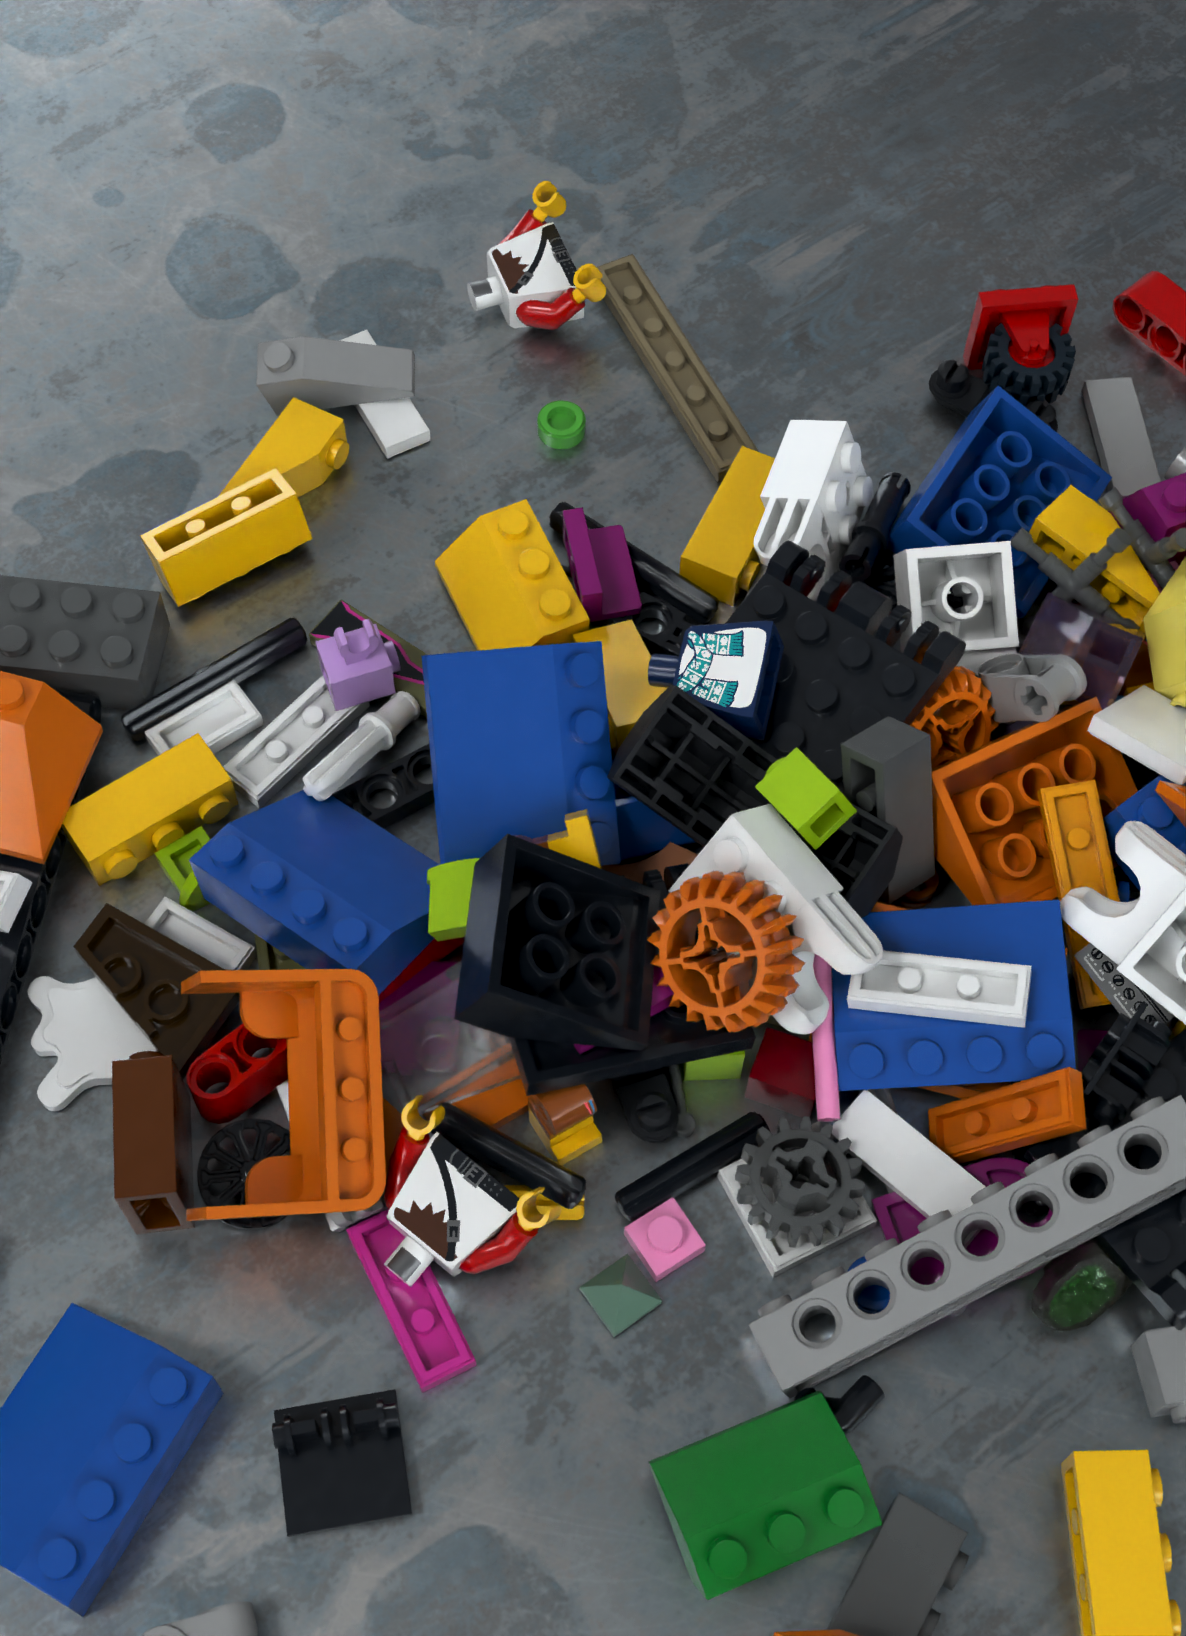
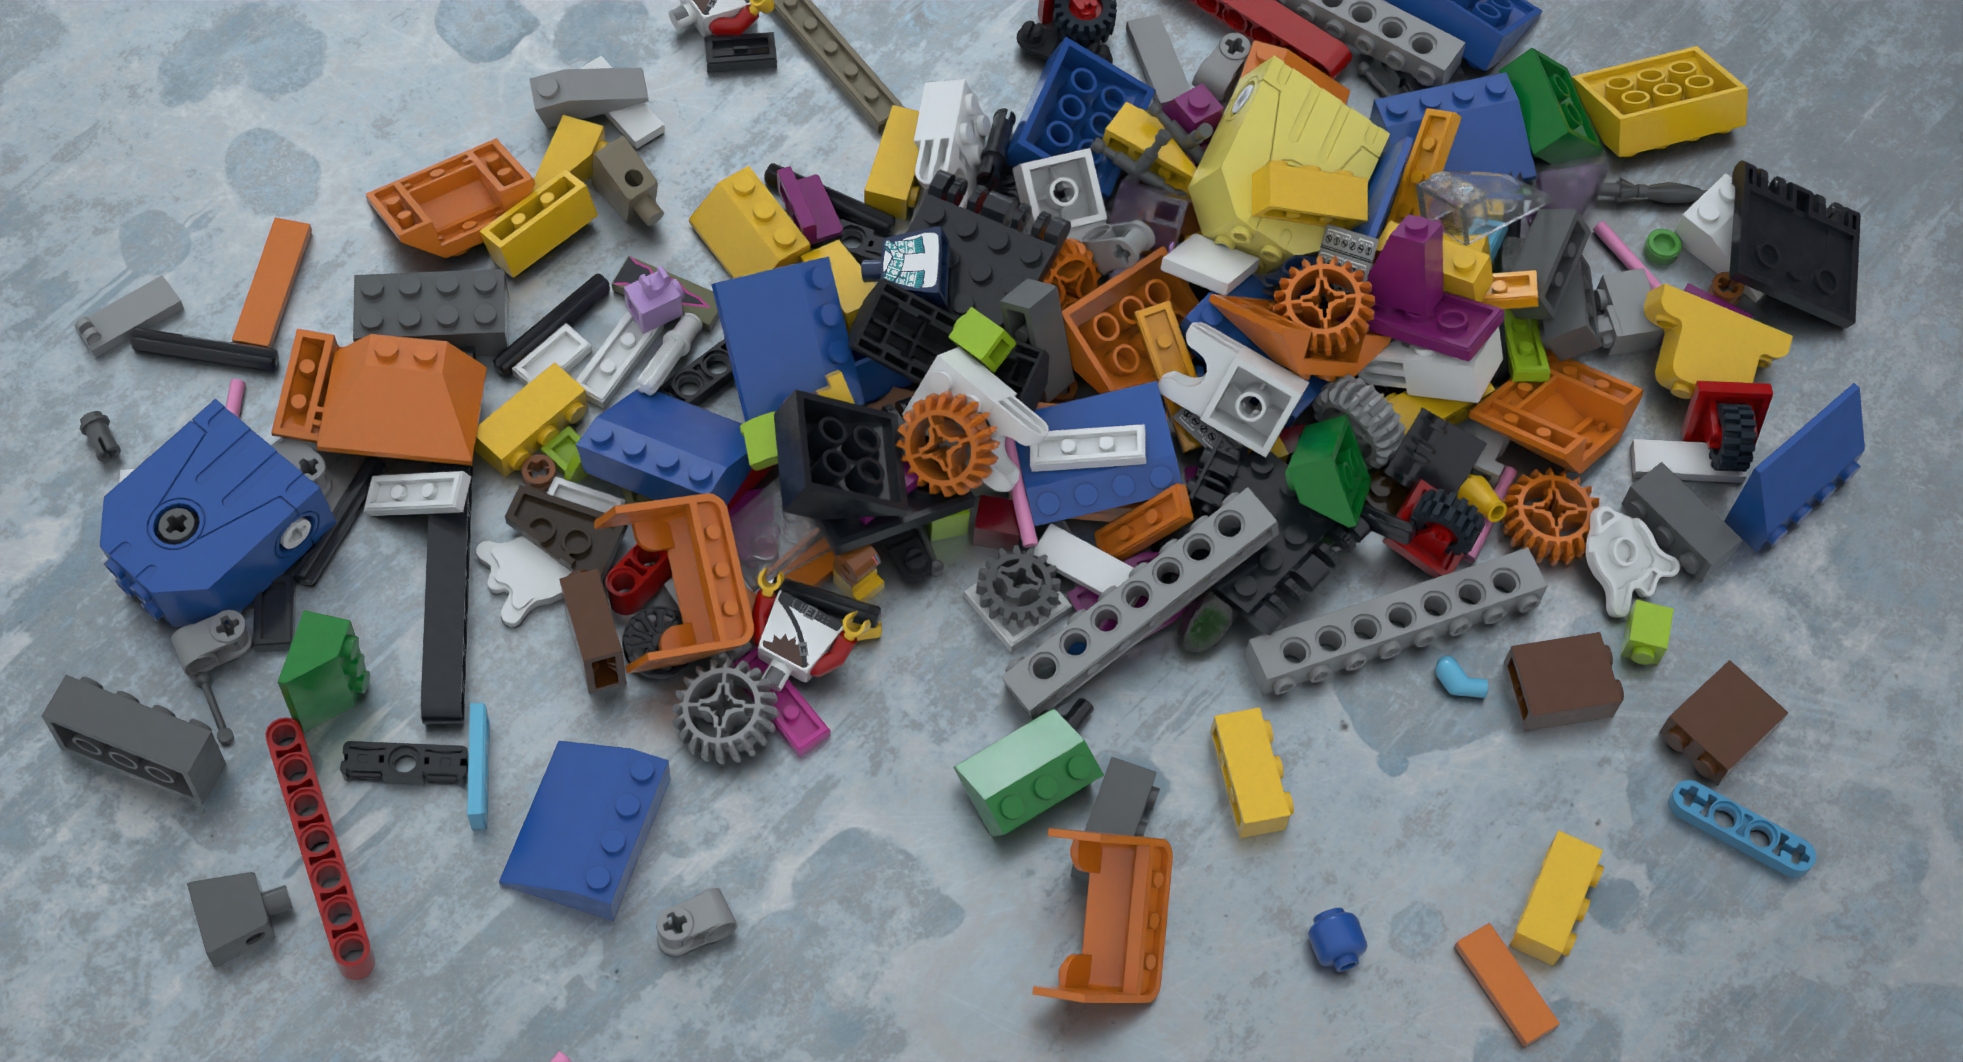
camera: 15 degrees left, 0 degrees up
black hinge [272,1389,412,1537] -> none
bright green tile [537,400,586,449] -> none
sand green slope [579,1253,662,1337] -> none
black axle [614,1112,770,1222] -> none
bright pink plate [624,1197,706,1282] -> none
none -> orange slope [365,138,535,258]
none -> dark orange bush [521,454,557,492]
none -> dark tan torso [592,135,664,226]
none -> light grey gear [672,658,779,765]
none -> black tile [704,32,777,73]

